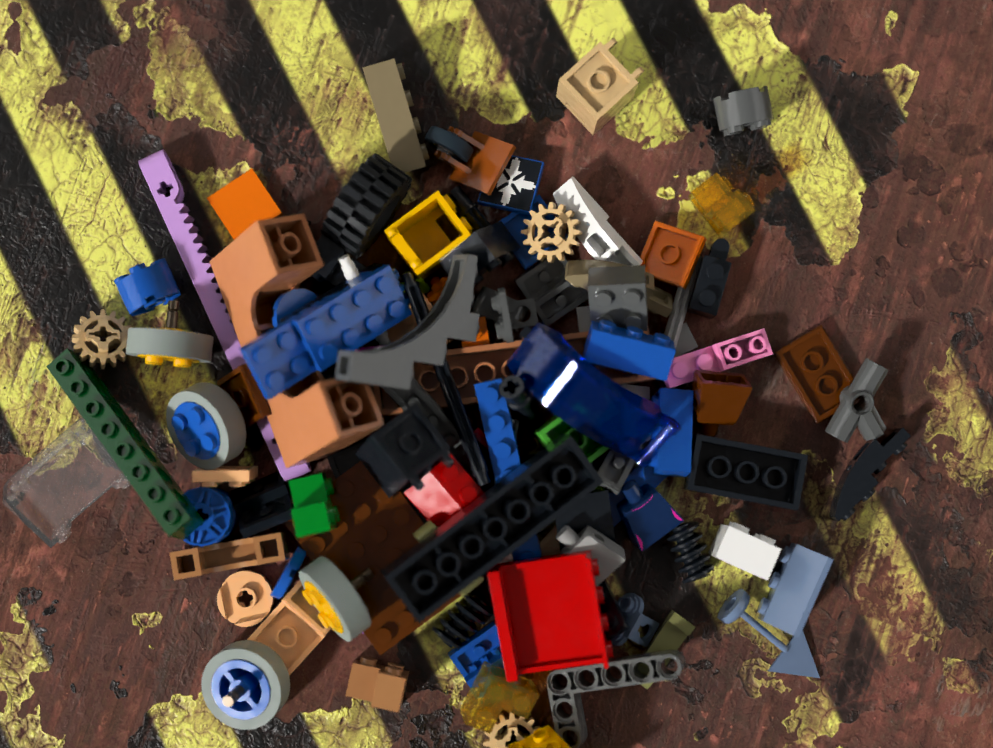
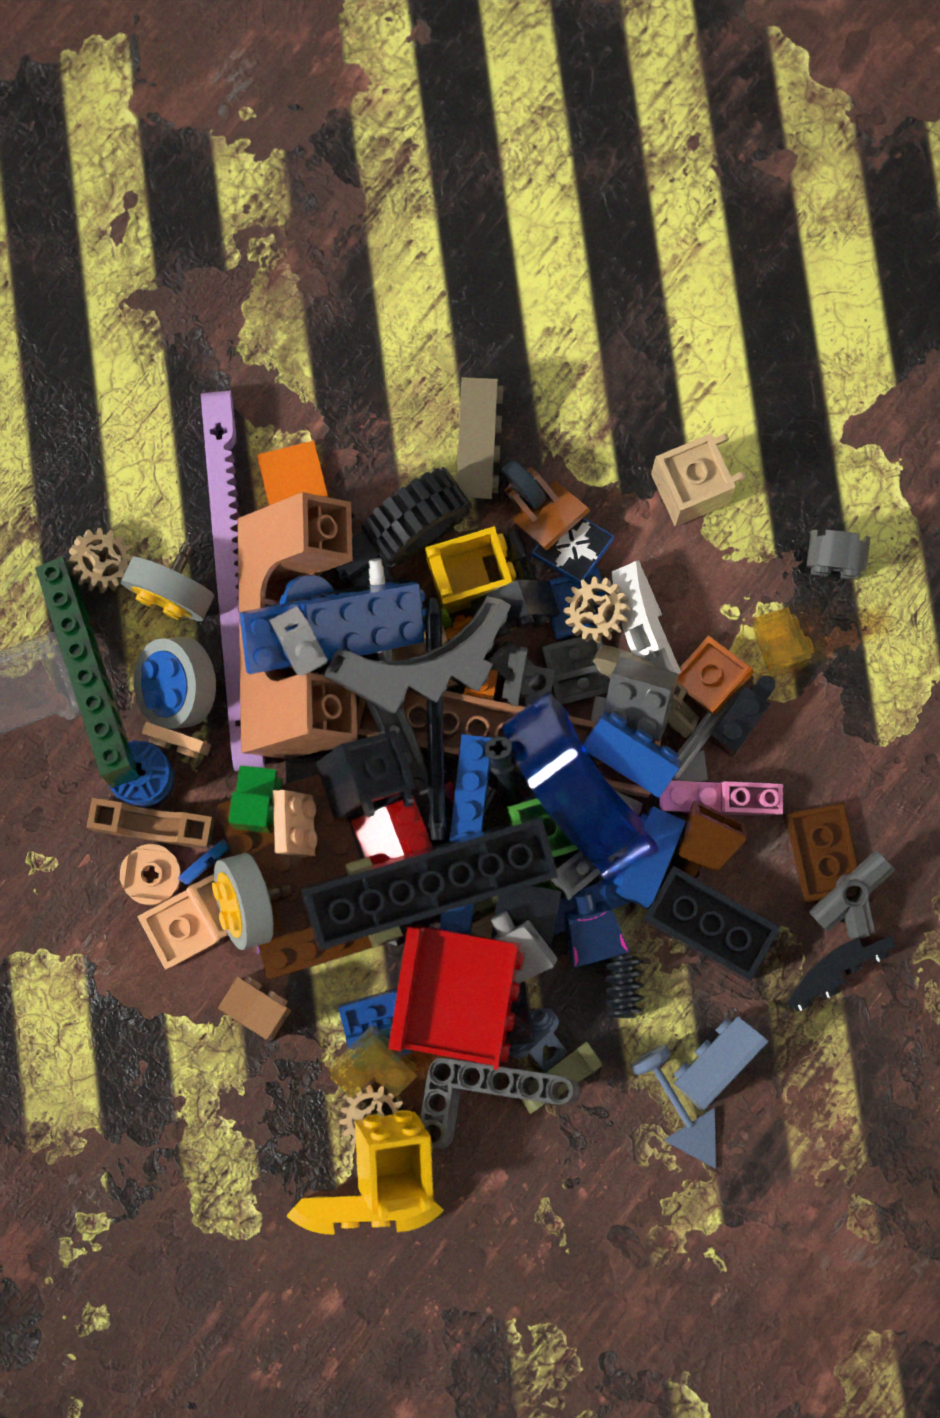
camera: 20 degrees right, 5 degrees down
blue brick [114,258,181,316] -> none
wheel [201,640,290,730] -> none
reddish brown tile [217,363,272,429] -> none
black slope [231,471,294,539] -> none
black piece [432,590,494,649] -> none
white brick [708,522,781,580] -> none
none -> light grey torso [269,606,327,676]
none -> light nougat plate [273,790,317,857]

